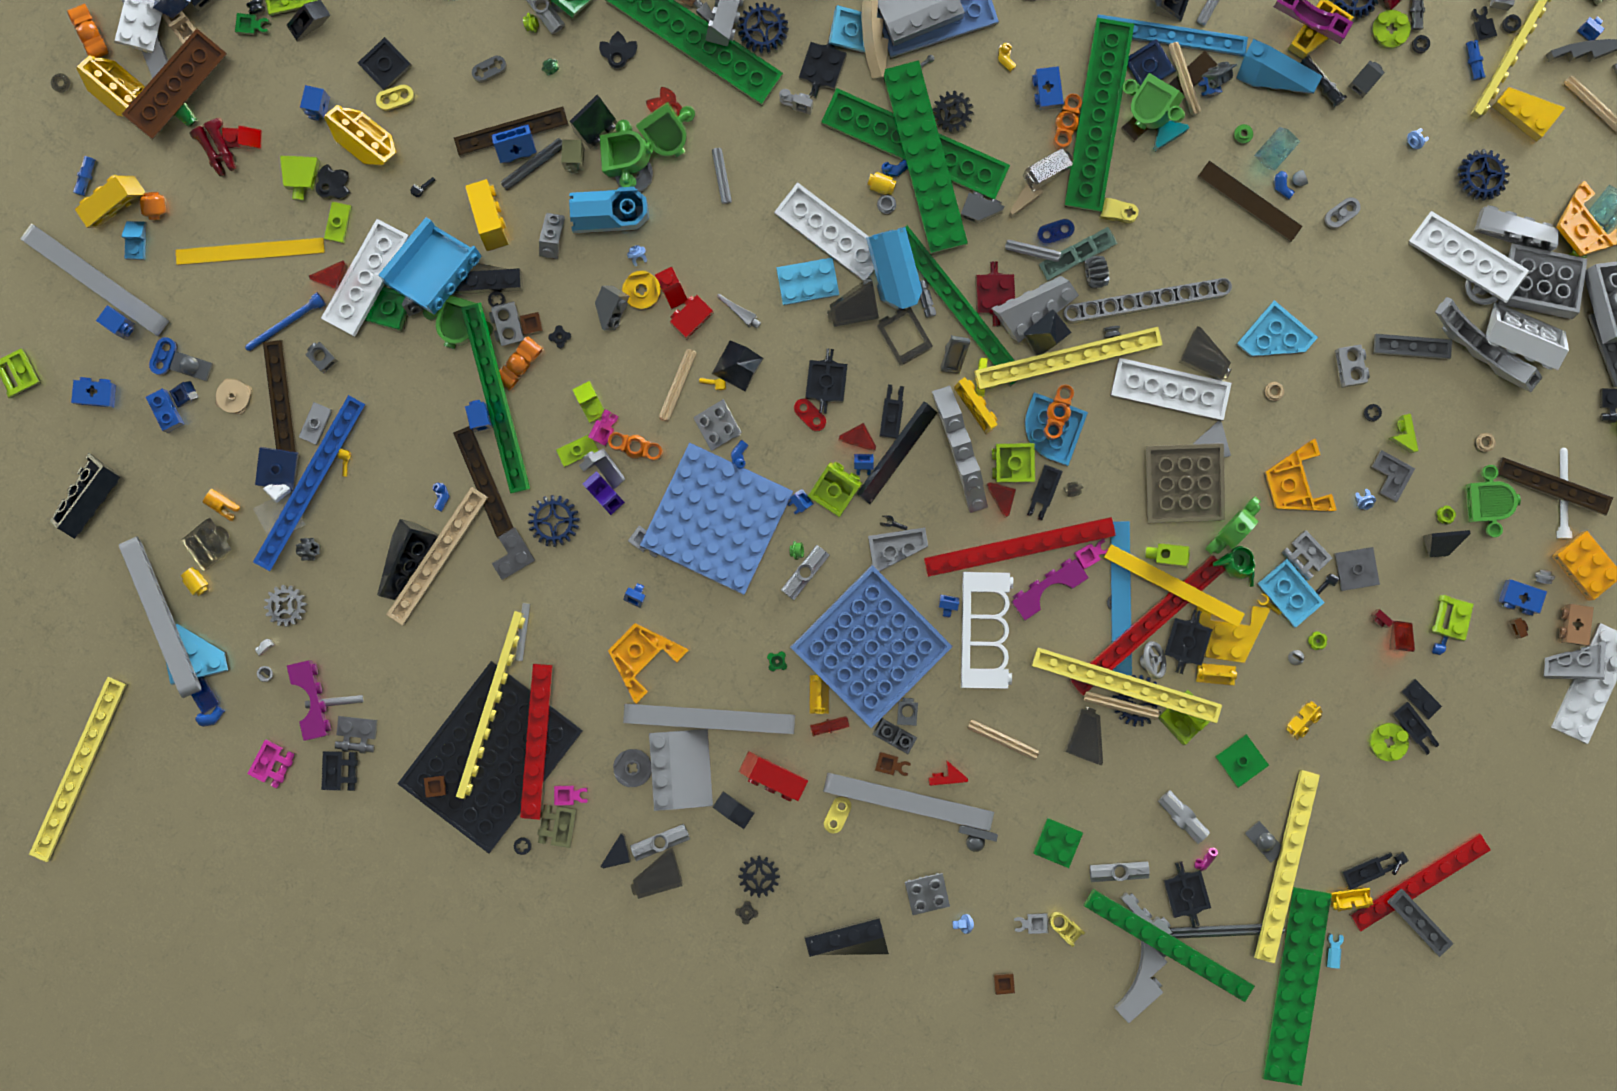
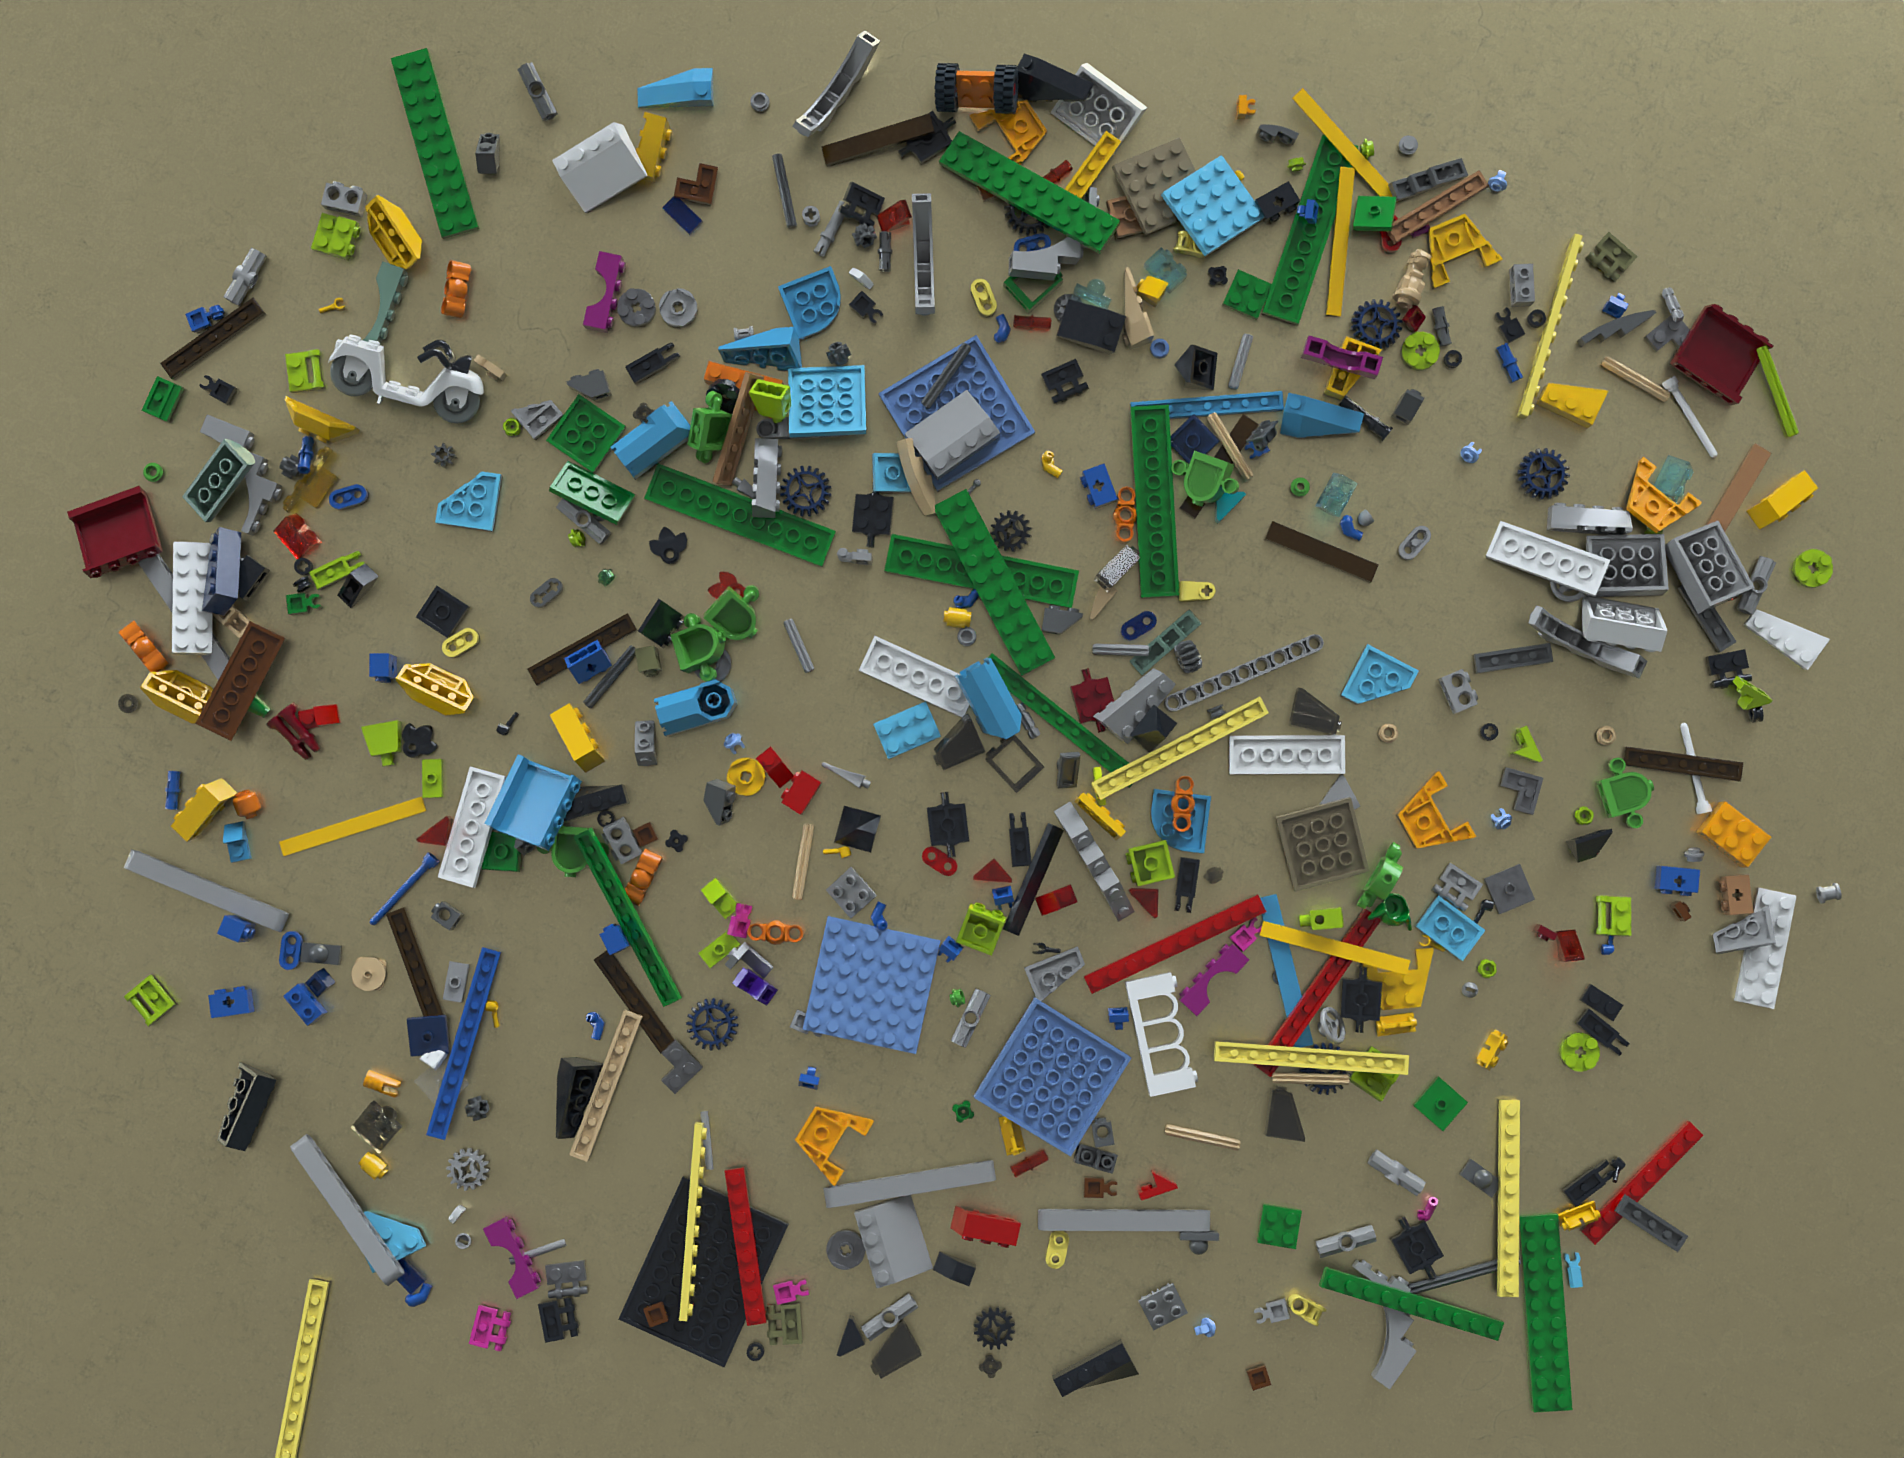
camera: 10 degrees left, 0 degrees up
none -> red slope [1035,884,1078,916]

